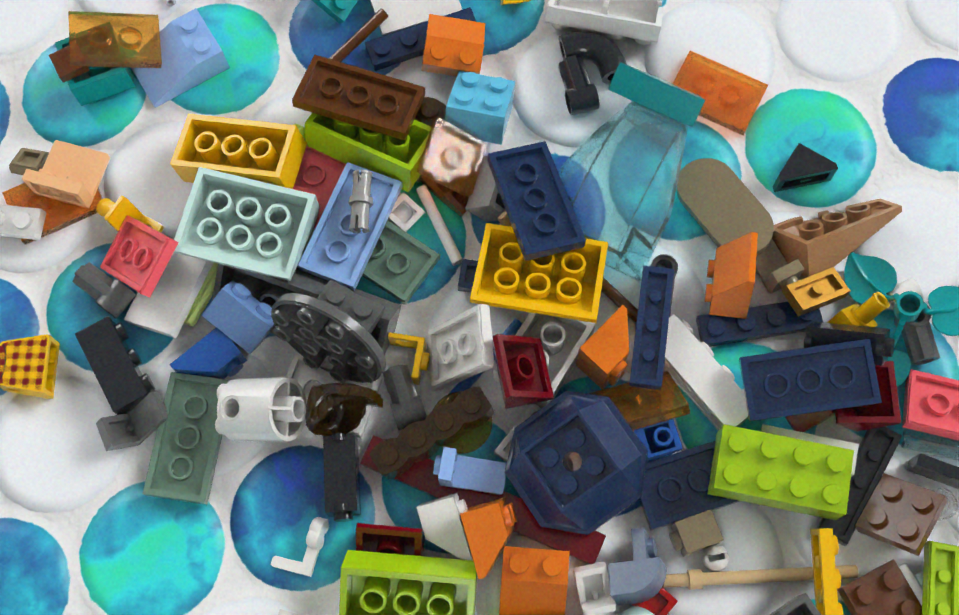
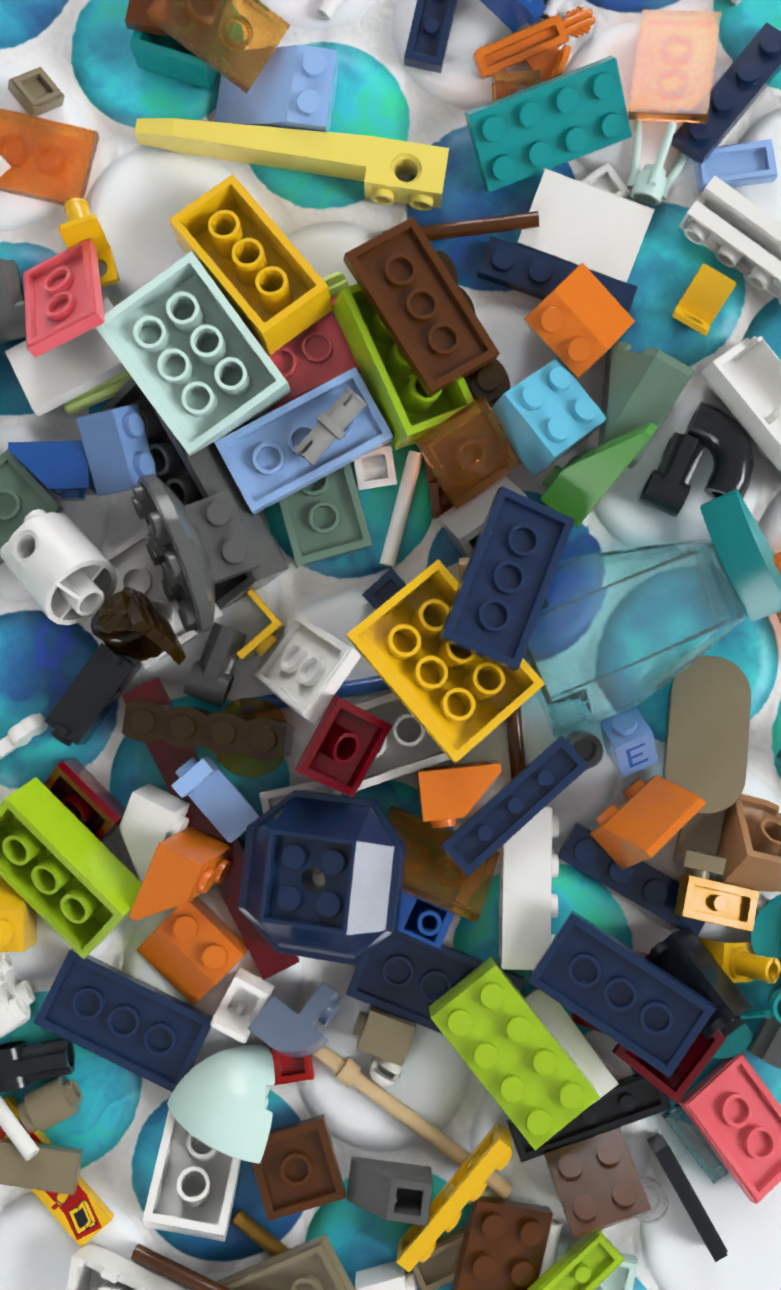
camera: 30 degrees right, 15 degrees up
light nougat bracket [22,140,110,208] -> none
none -> light yellow piece [134,118,449,211]
none -> bright green slope [540,422,657,528]
none -> sand green slope [598,341,695,469]
none -> medium blue brick [599,706,659,778]

